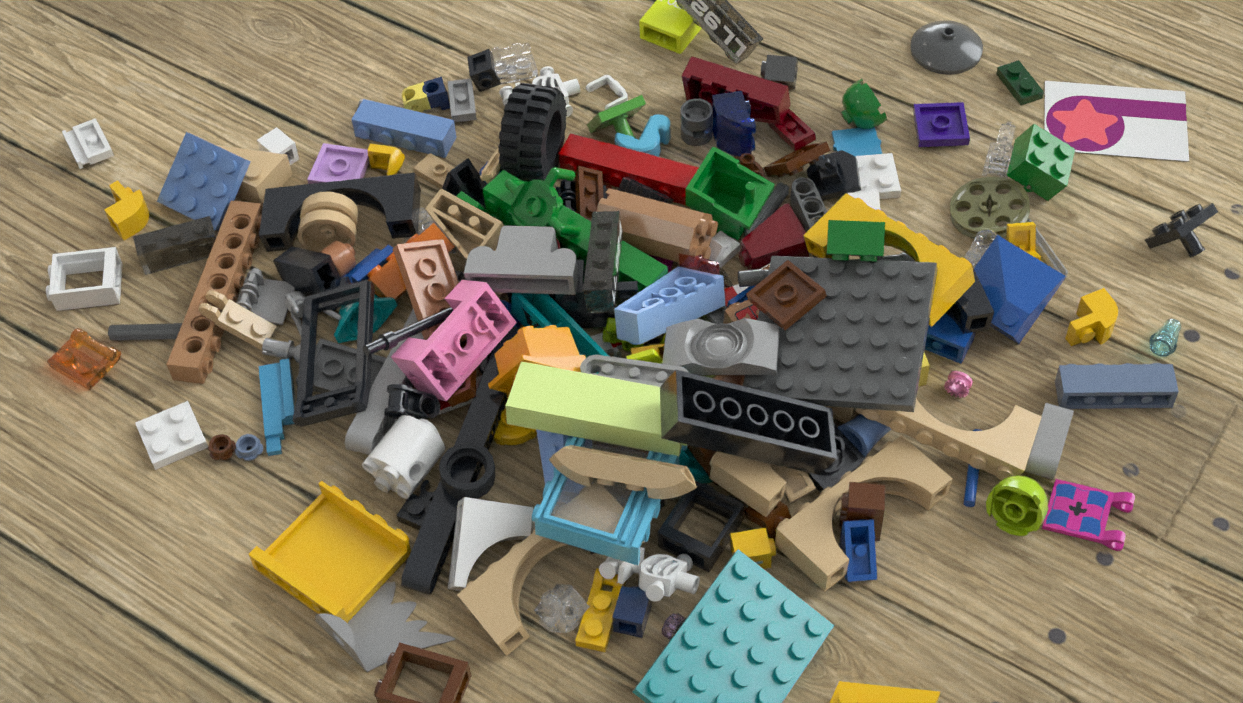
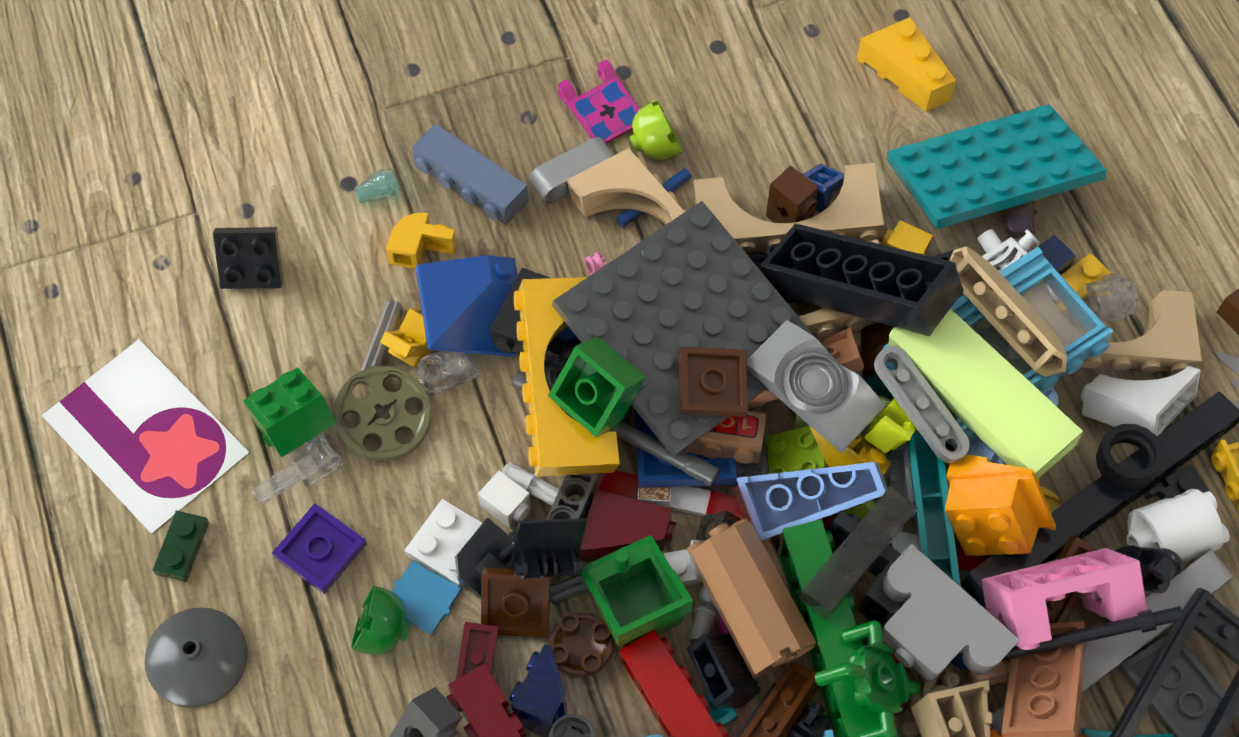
camera: 145 degrees left, 10 degrees up
none -> black hinge [510,518,587,579]

